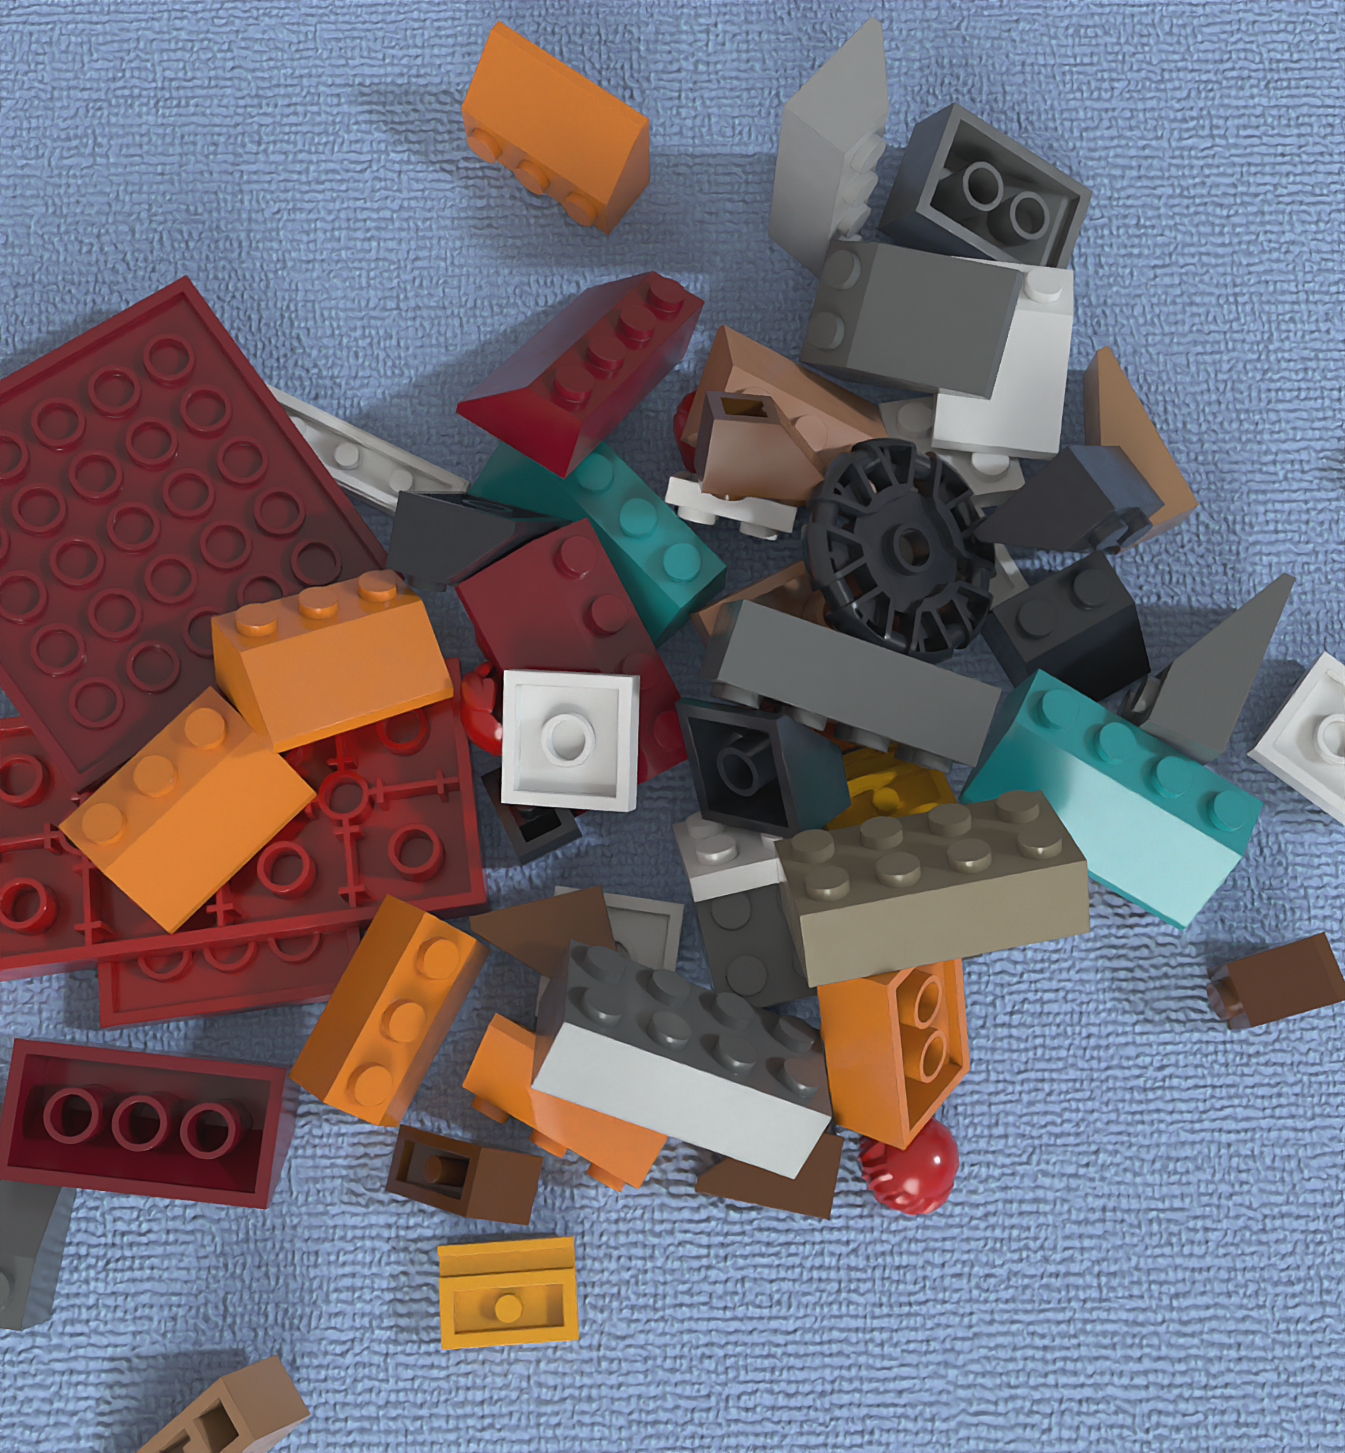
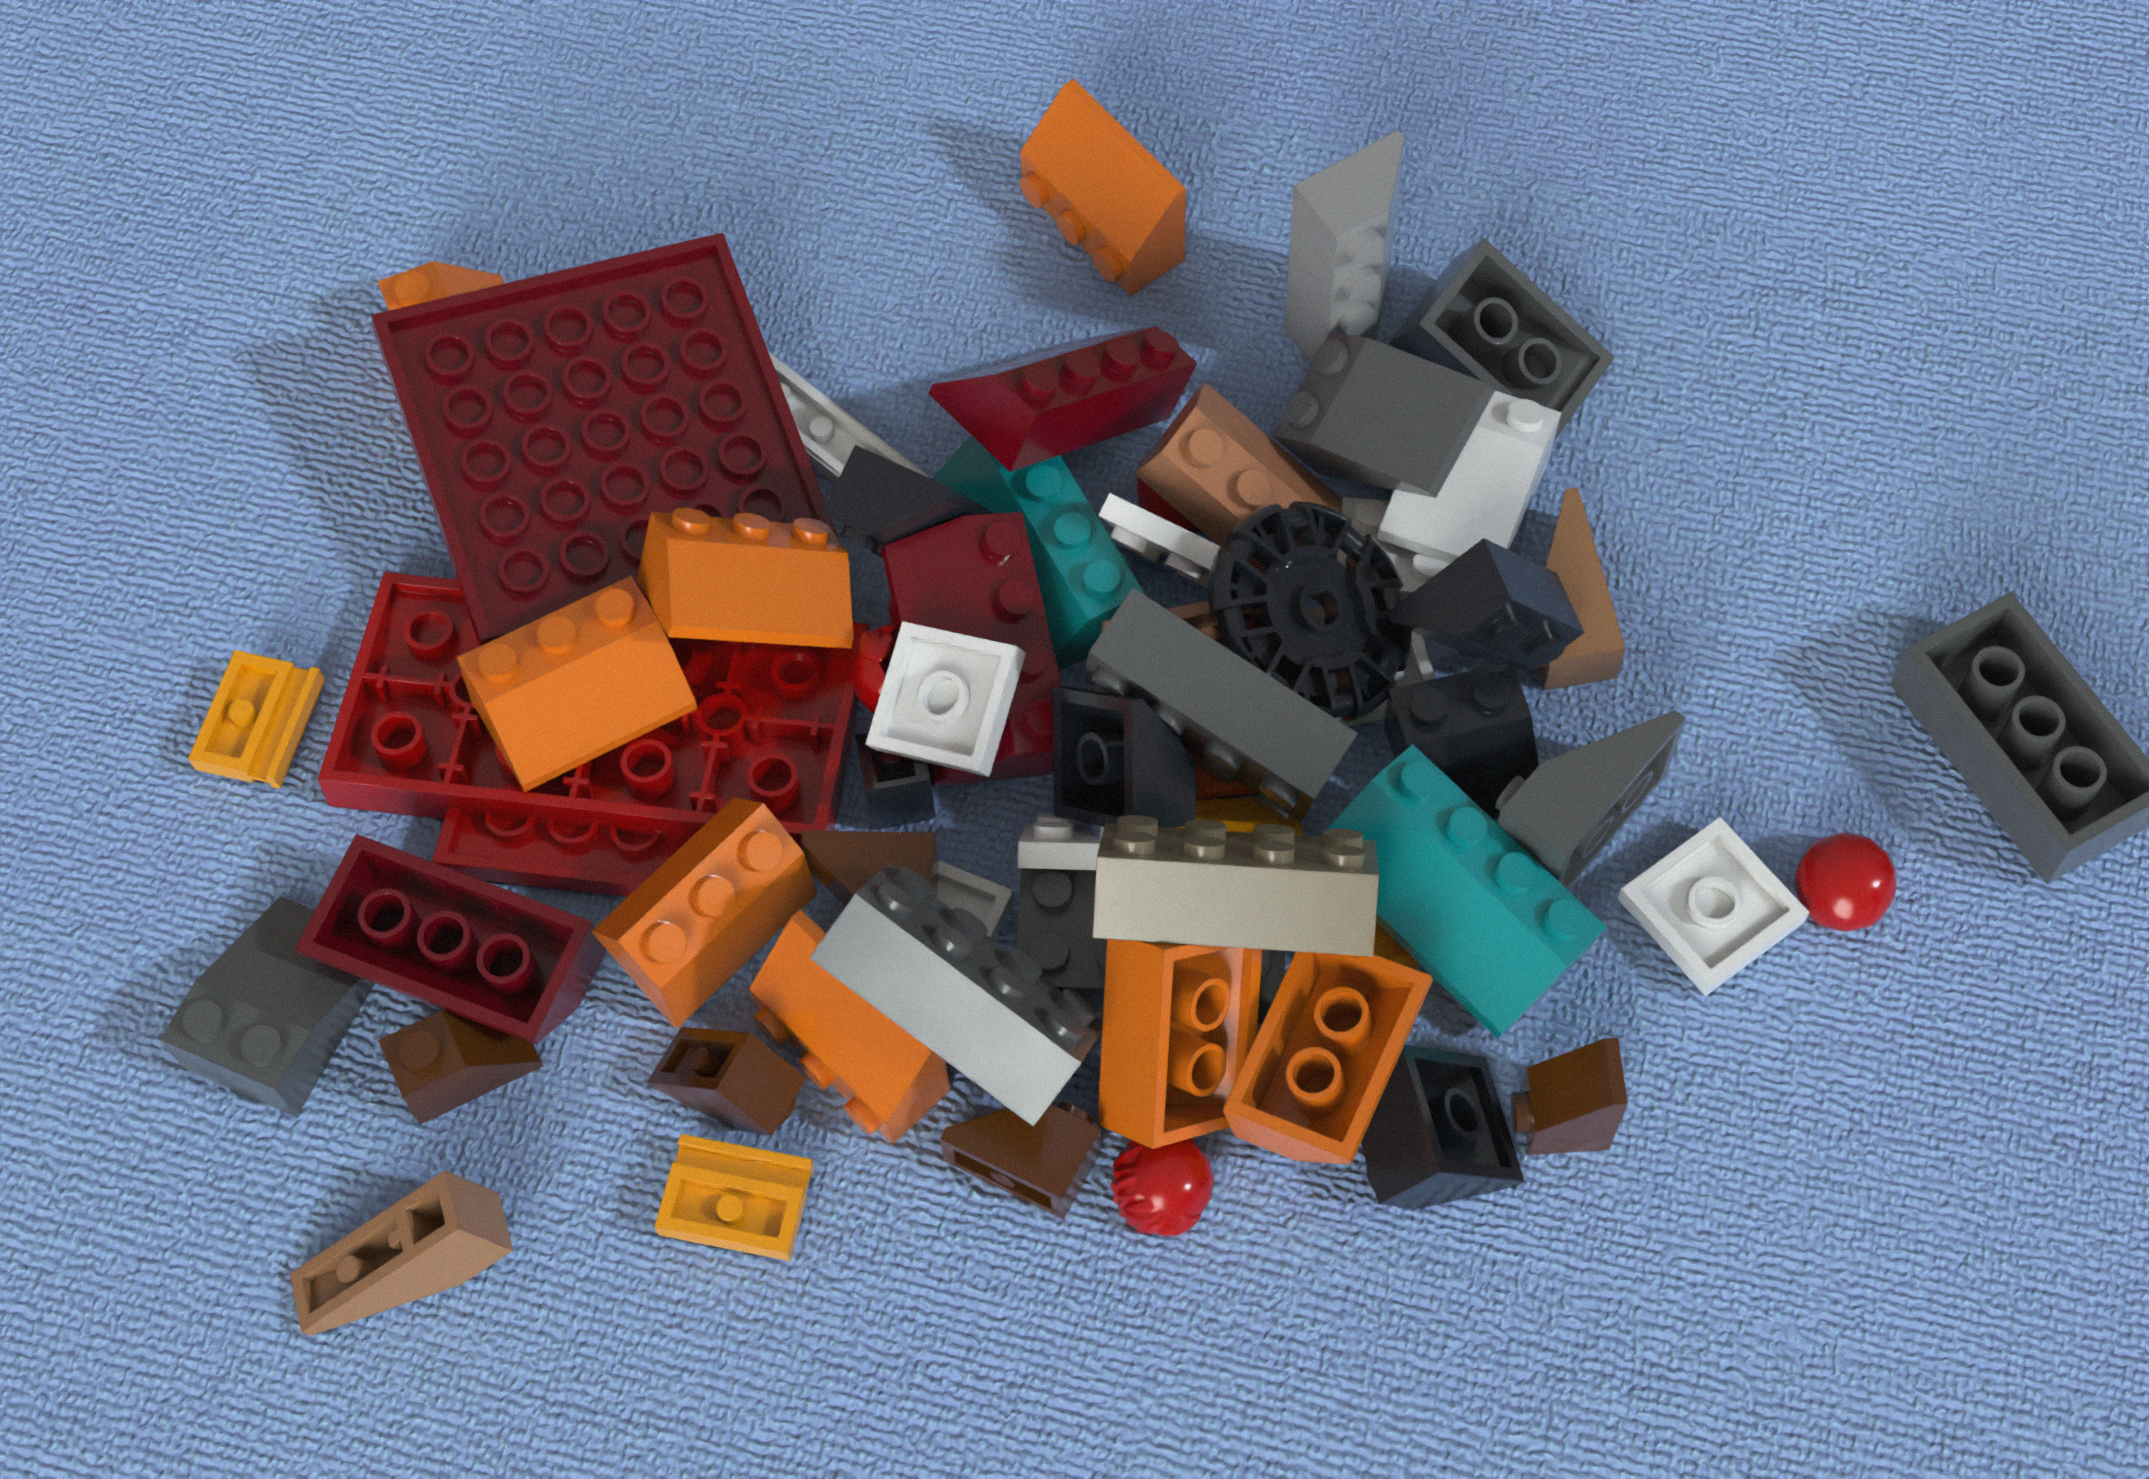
camera: 20 degrees right, 15 degrees down
reddish brown slope [694,390,834,506] -> none
none -> reddish brown slope [378,1011,543,1125]
none -> orange slope [1223,952,1433,1164]
none -> black slope [1361,1045,1525,1209]

